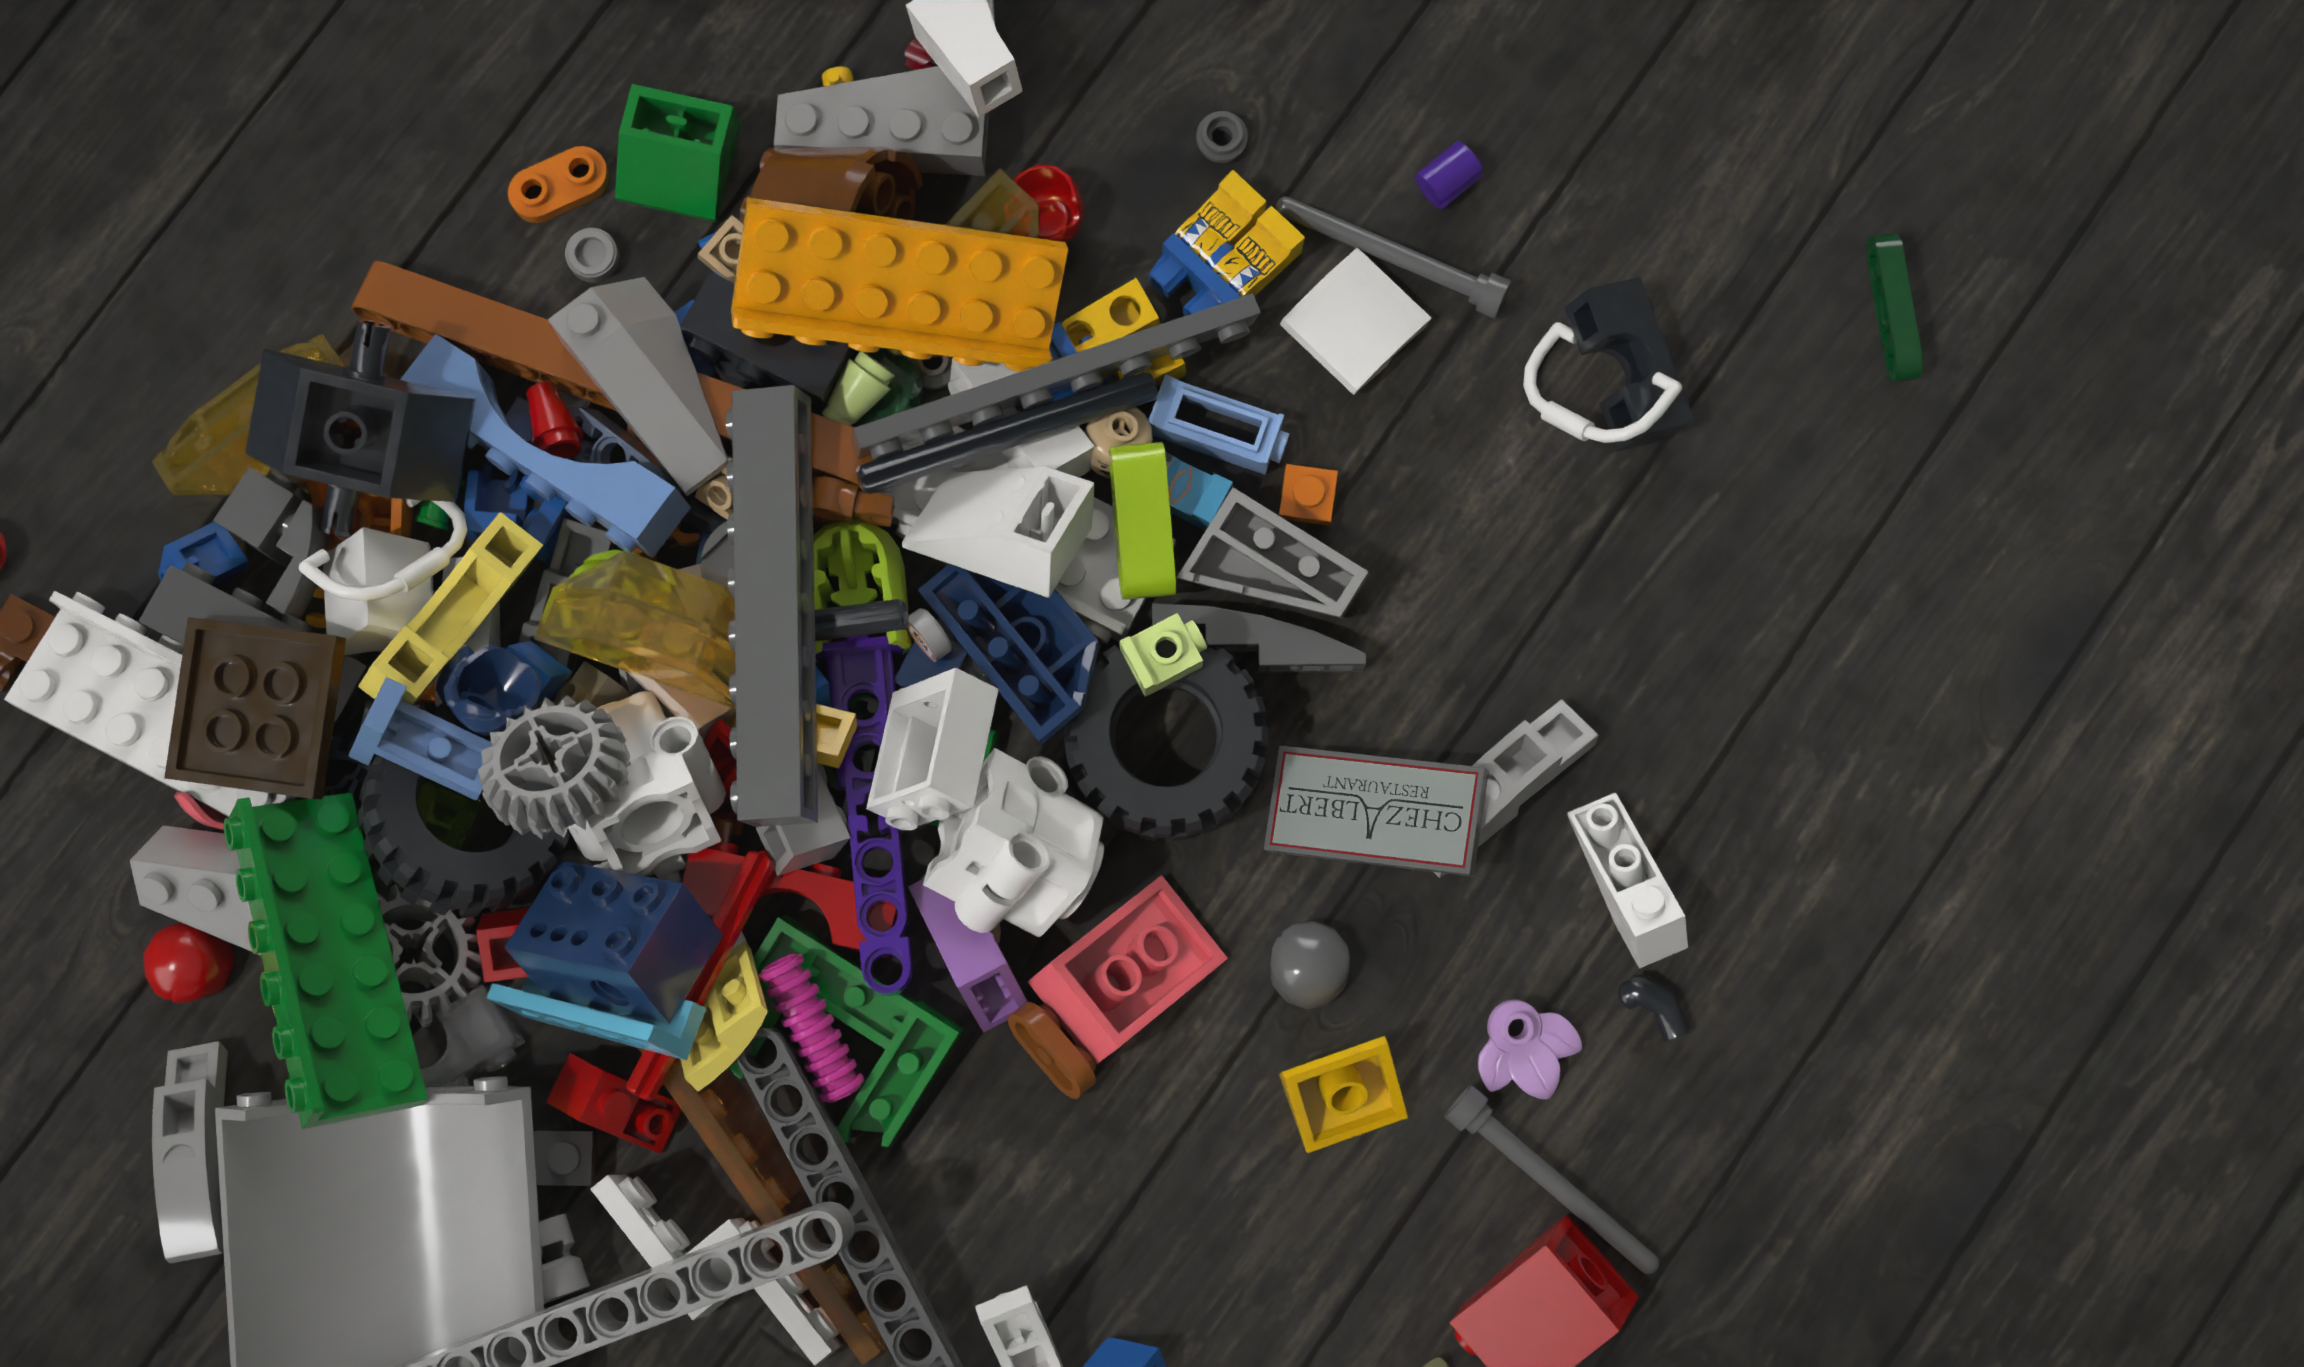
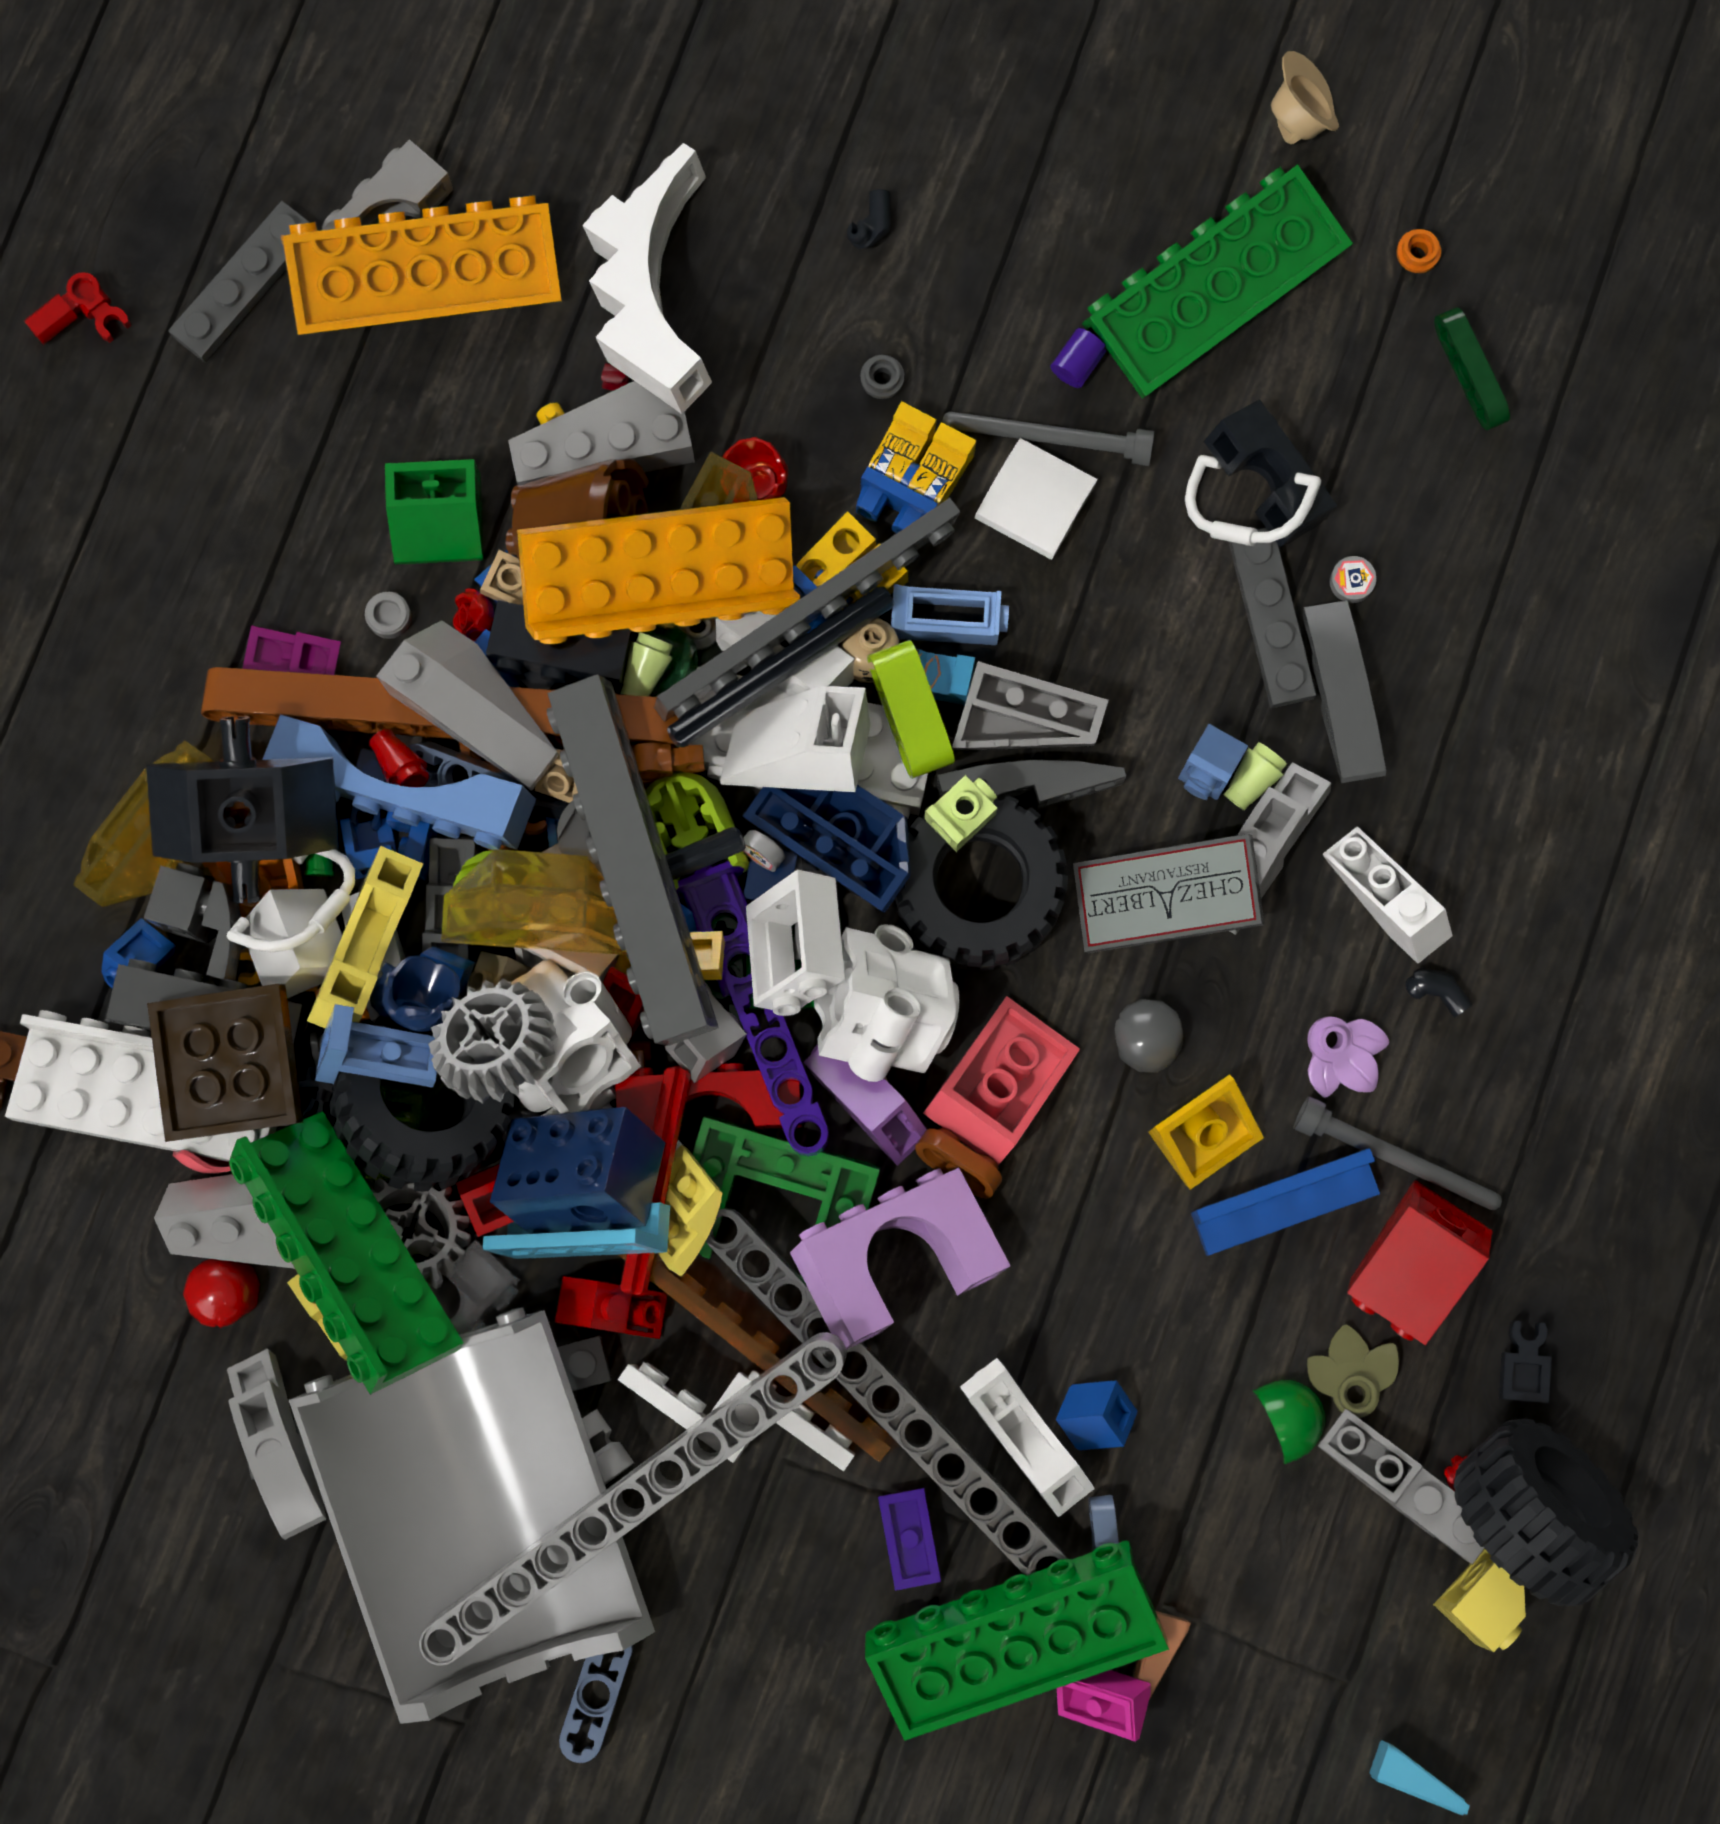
camera: 15 degrees left, 0 degrees up
orange plate [508,146,610,223] -> none
dark pink piece [758,953,865,1103] -> none
orange plate [1279,464,1338,526] -> none
none -> magenta slope [242,626,341,675]
none -> red plate [453,588,494,642]
none -> lavender arch [790,1168,1010,1350]
none -> green bracket [1081,165,1353,399]
none -> medium blue slope [1178,724,1248,800]
none -> blue fence [1191,1148,1380,1256]
none -> yellowish green cone [1223,742,1287,811]
none -> dark grey plate [1228,528,1316,709]
none -> dark grey slope [1303,600,1386,783]
none -> tile [1330,556,1376,603]
none -> orange plate [1396,229,1441,273]

